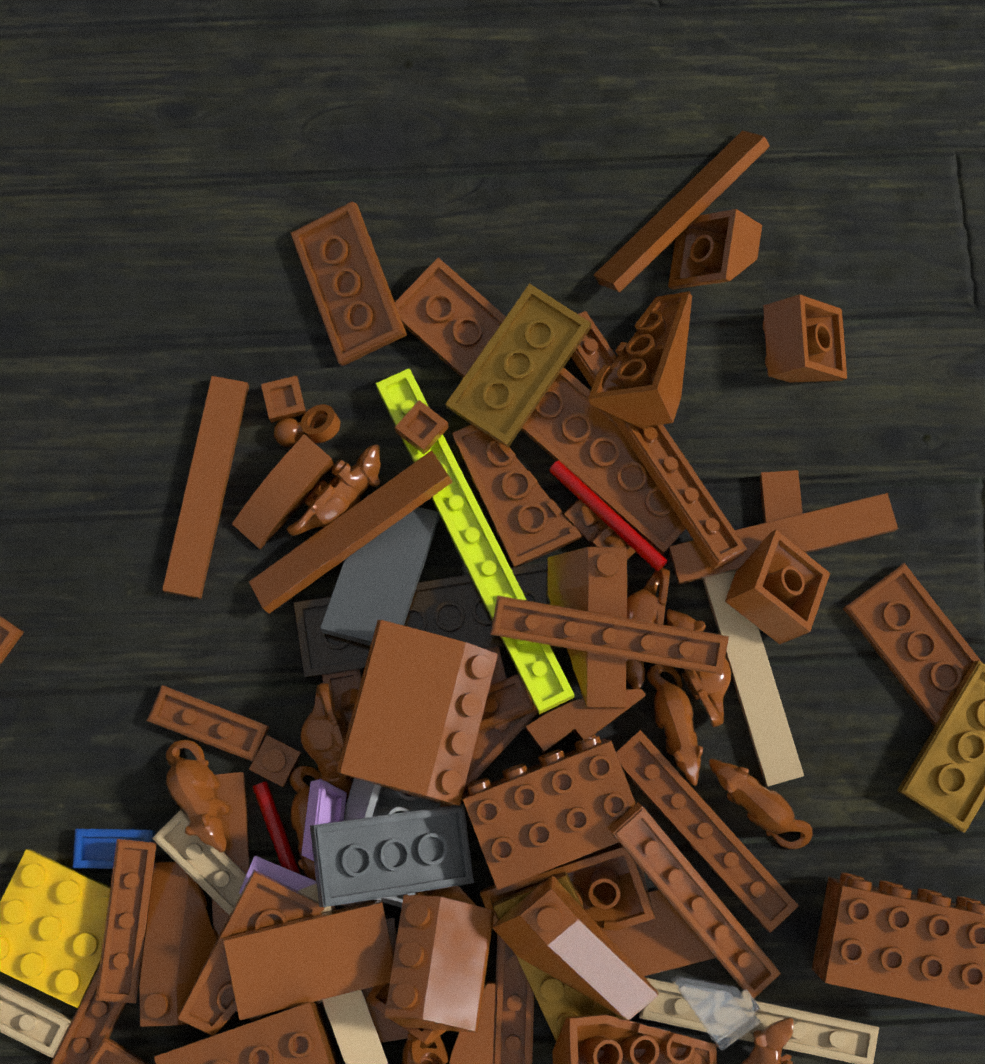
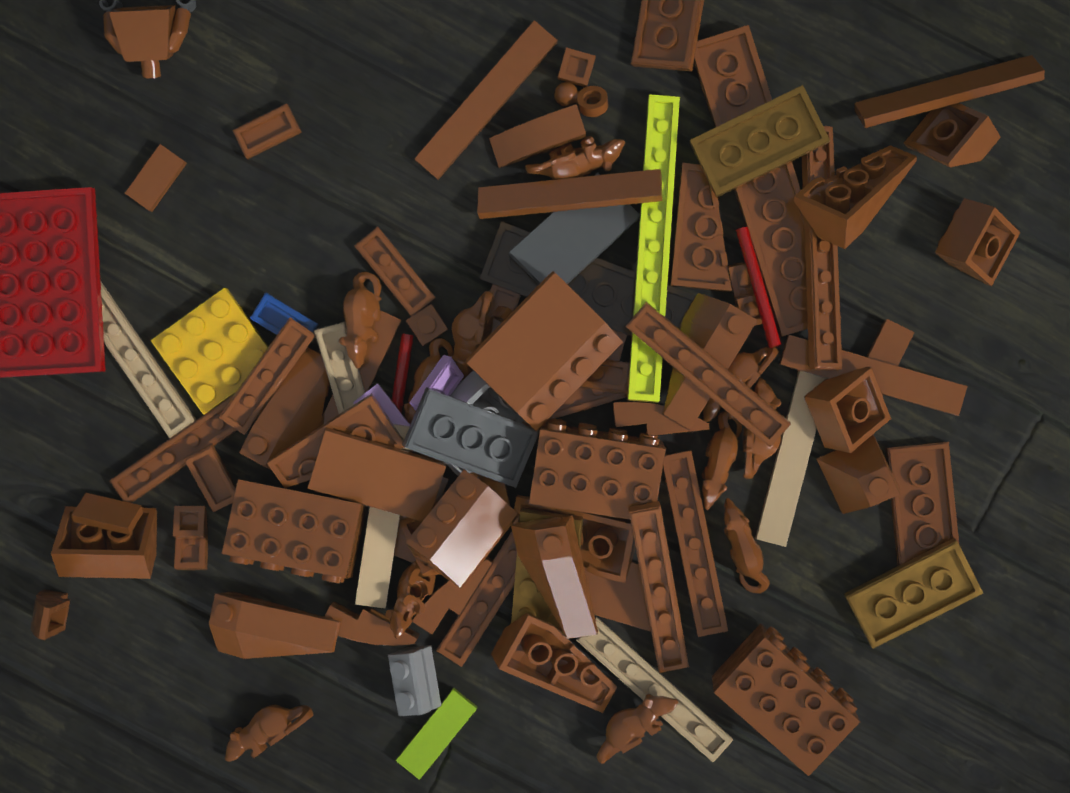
camera: 35 degrees right, 10 degrees up
dark orange plate [395,400,448,455] -> none
clear slope [671,975,761,1050] -> none
none -> dark orange slope [817,434,900,514]

